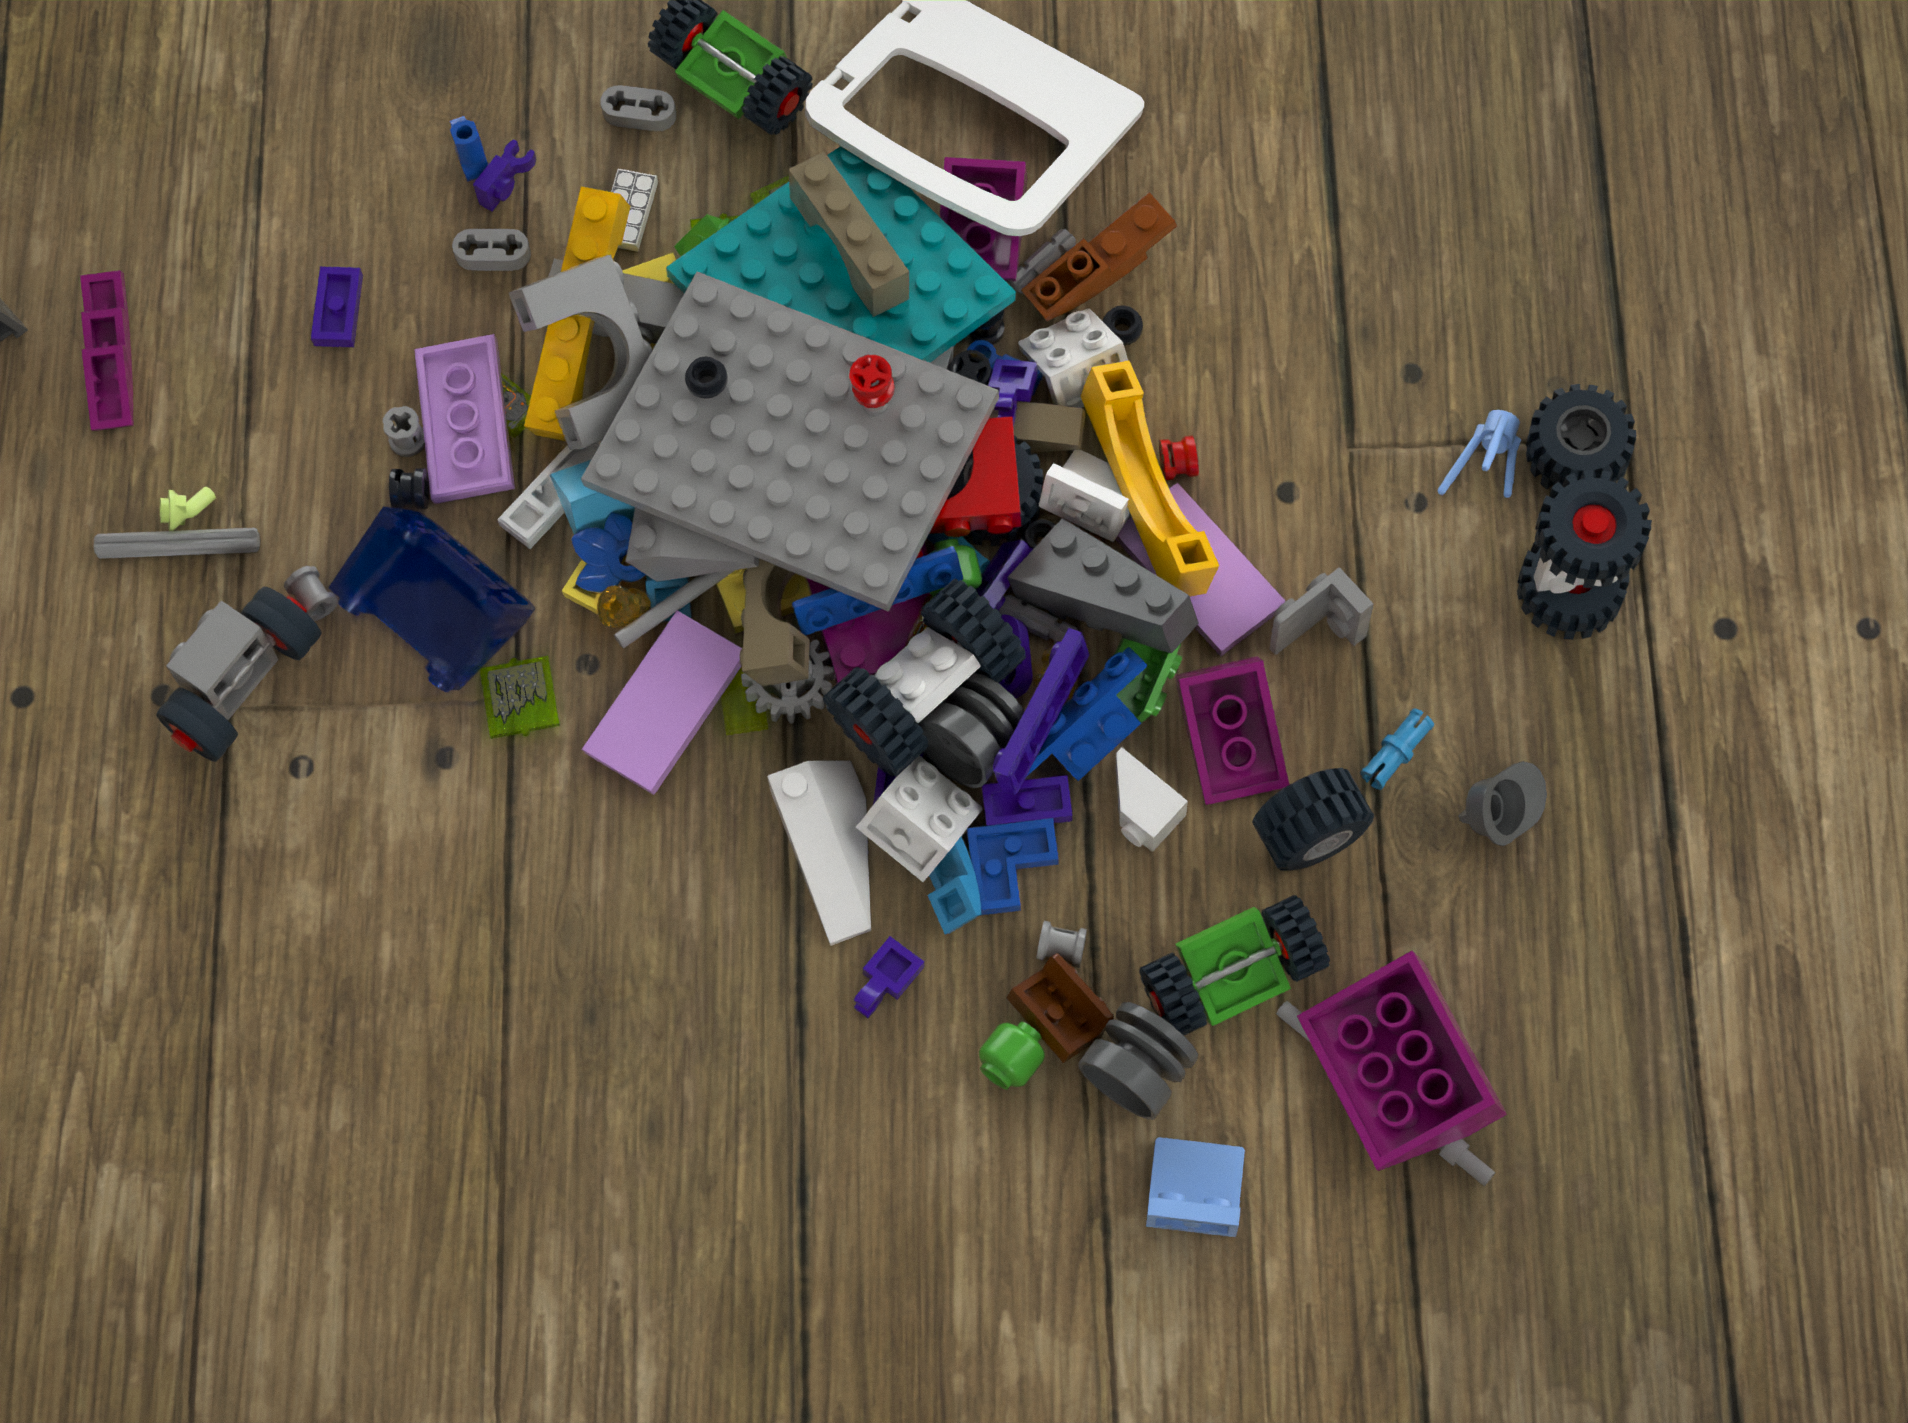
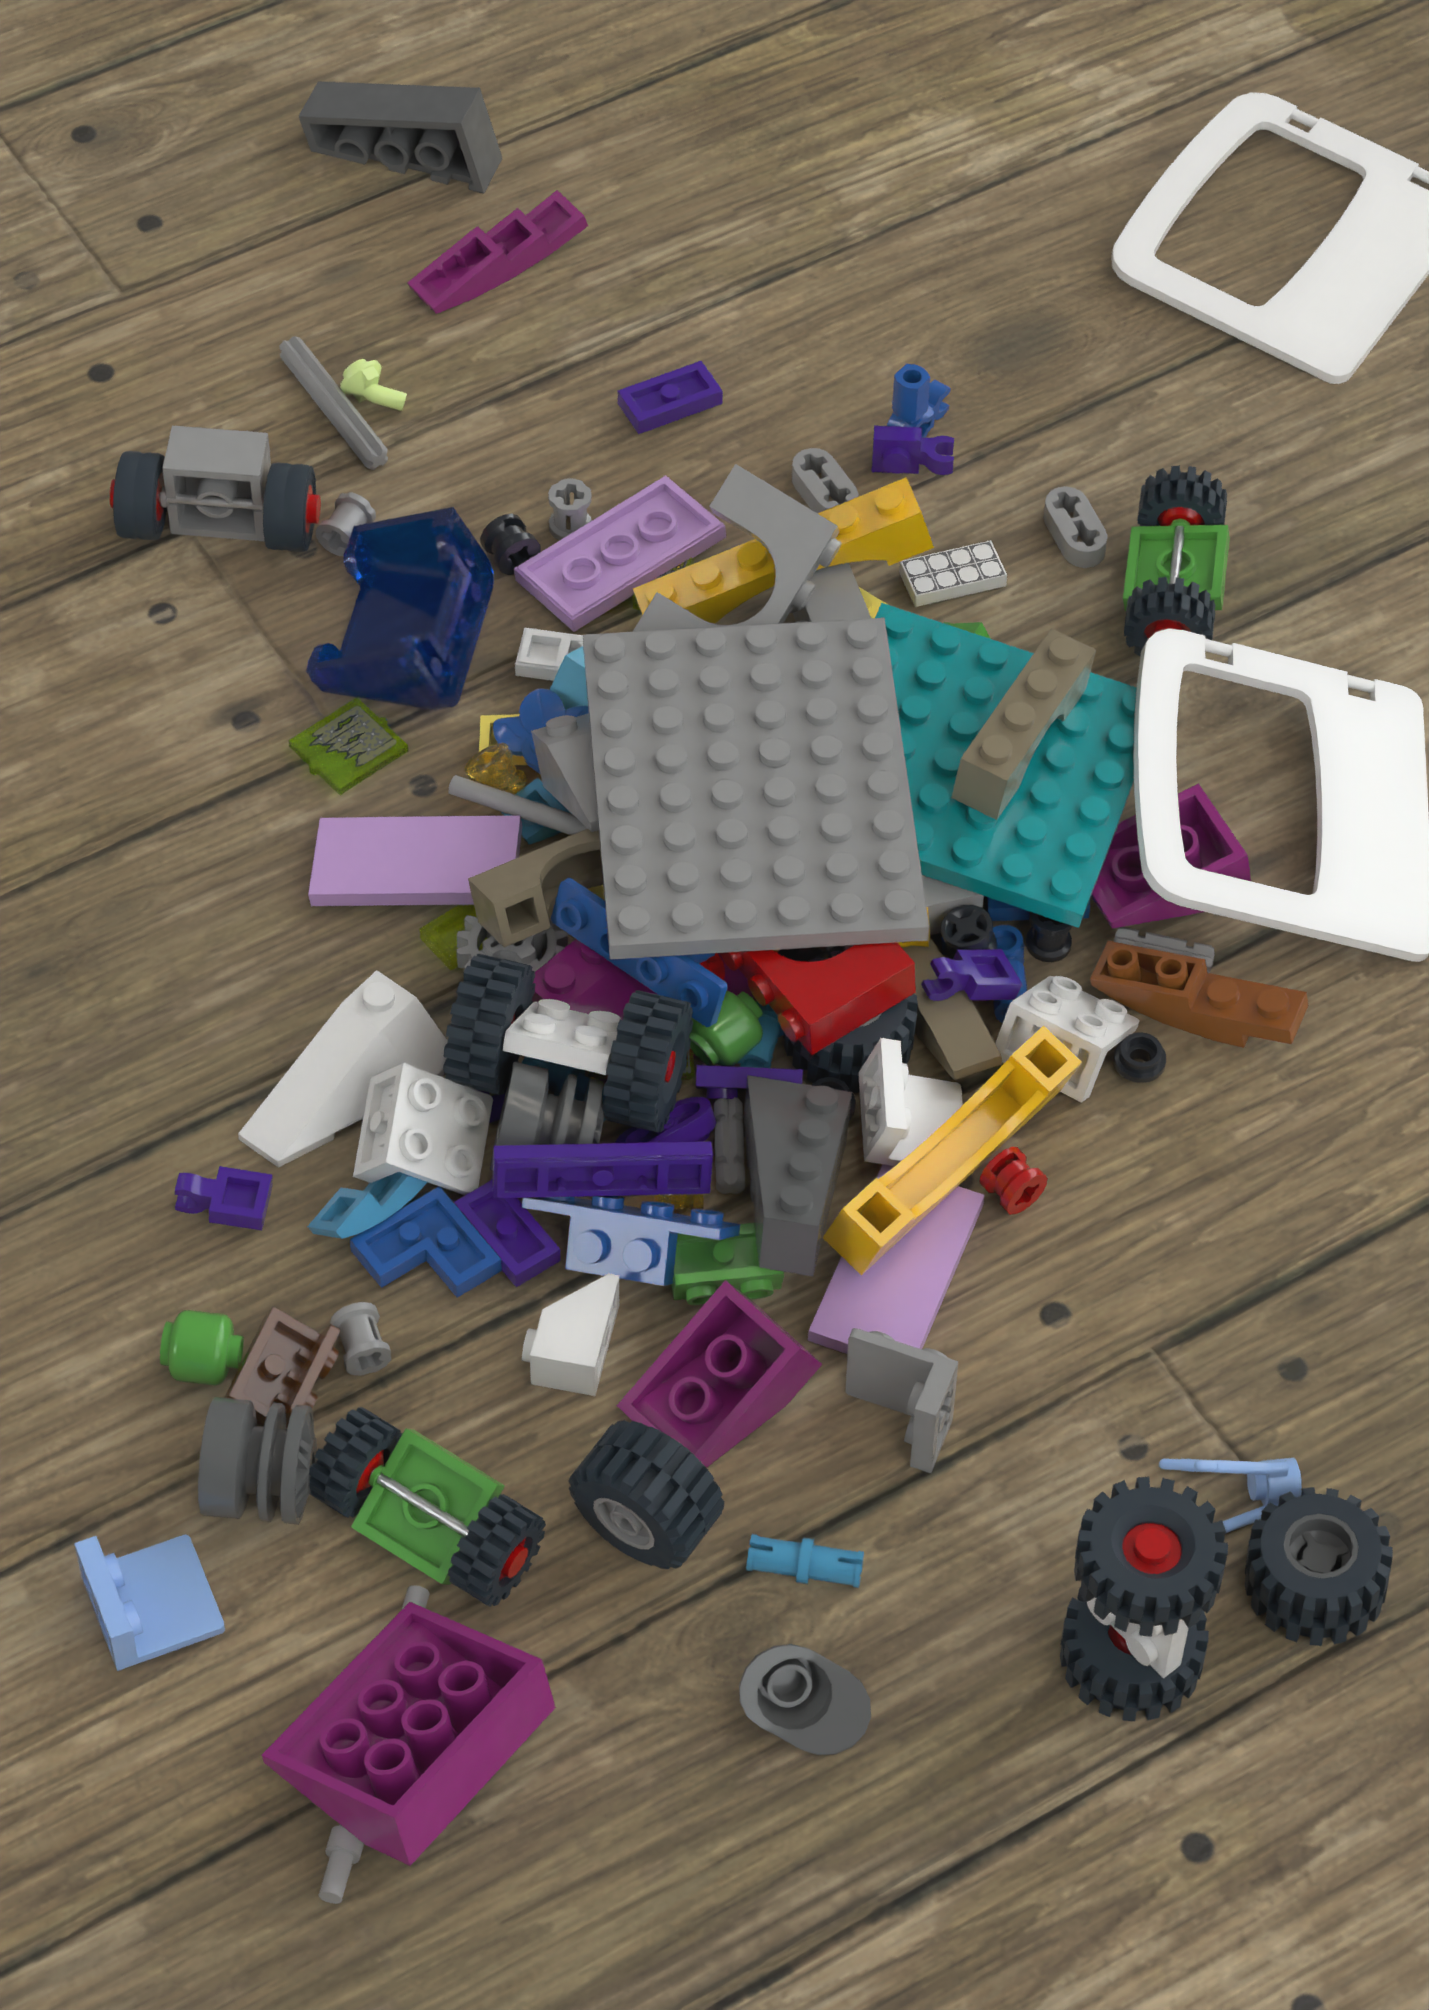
camera: 55 degrees right, 15 degrees down
black plate [685,356,728,399] -> none
red wheel [849,355,895,408] -> none

